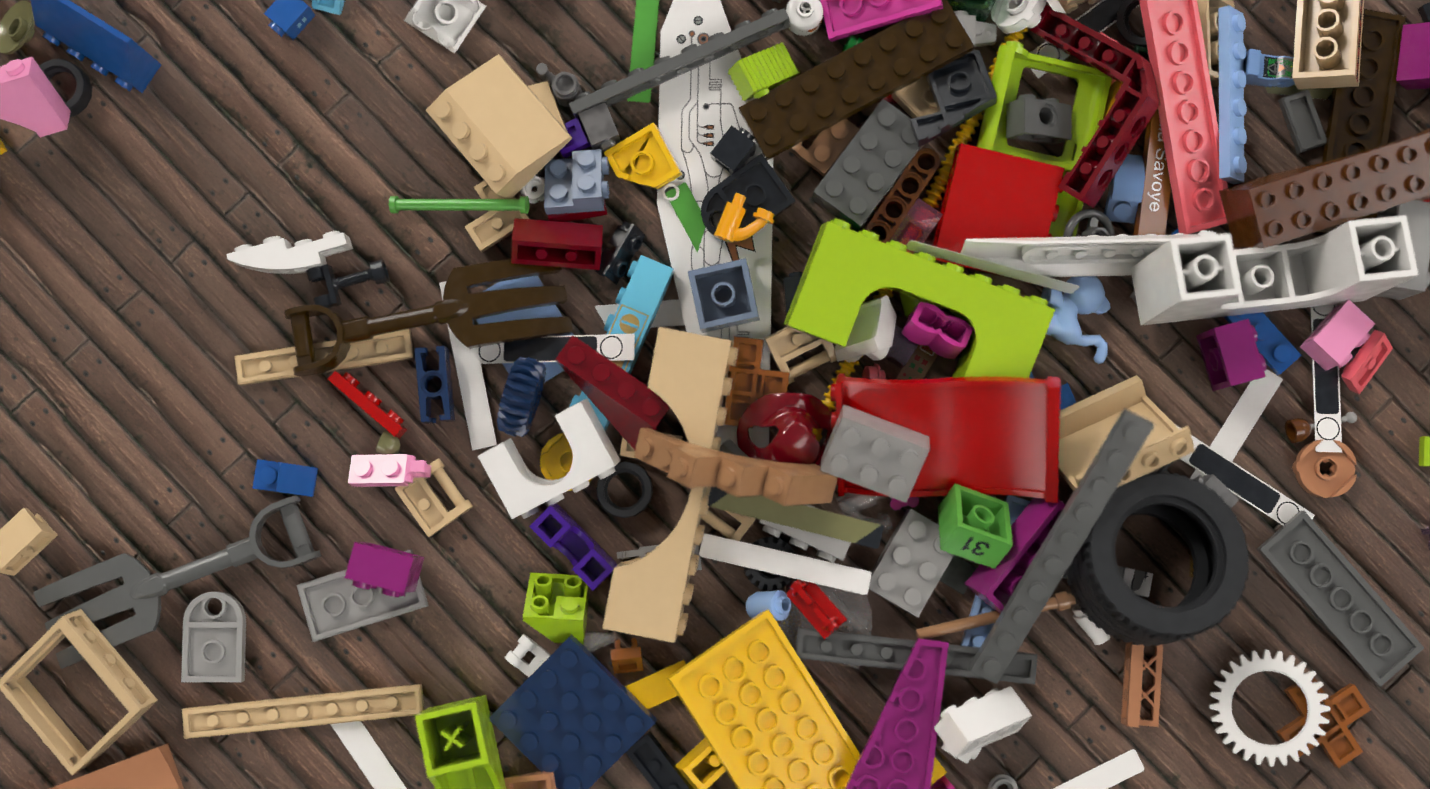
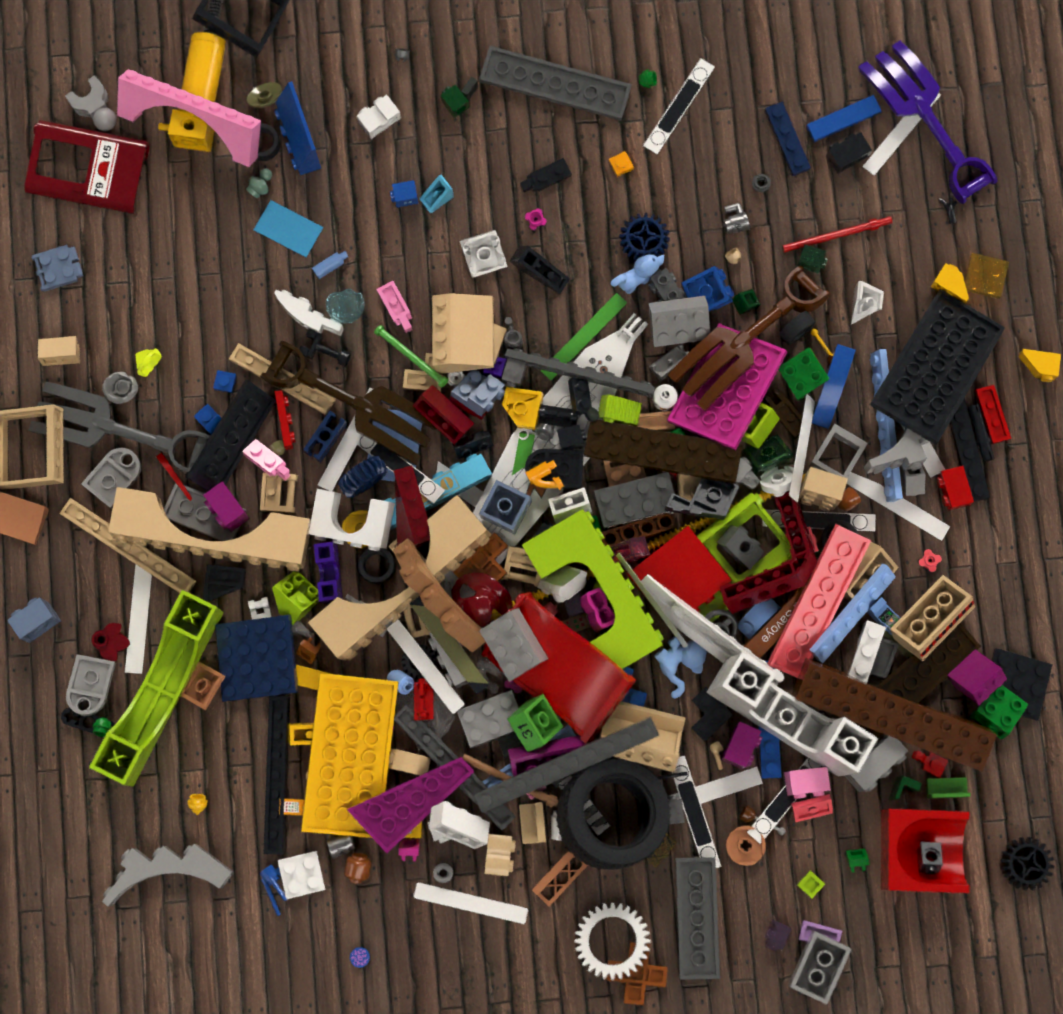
camera: 40 degrees right, 5 degrees down
none -> light grey hair [102,372,138,404]
none -> tan arch [108,487,311,572]
none -> neon yellow piece [135,348,162,377]
none -> red sticker [155,453,192,501]
none -> black plate [186,380,276,492]
none -> black wing [202,564,246,602]
none -> blue plate [213,370,237,394]
none -> sand green animal [246,168,272,199]
none -> dark azure sticker [254,200,323,257]
none -> medium blue cylinder [312,251,348,279]
none -> clear light blue piece [325,289,365,324]
none -> bright pink hinge [376,281,413,333]
none -> tan brick [388,749,431,776]
none -> tan brick [485,834,516,876]
none -> tan panel [519,802,546,844]
none -> dark grey plate [535,423,554,440]
none -> black hinge [538,405,578,427]
none -> white brick [548,488,593,524]
none -> black hinge [568,377,599,422]
none -> light nougat tile [637,411,675,431]
none -> black plate [691,687,733,742]
none -> tan hand [710,741,723,770]
none -> white arch [847,620,886,683]

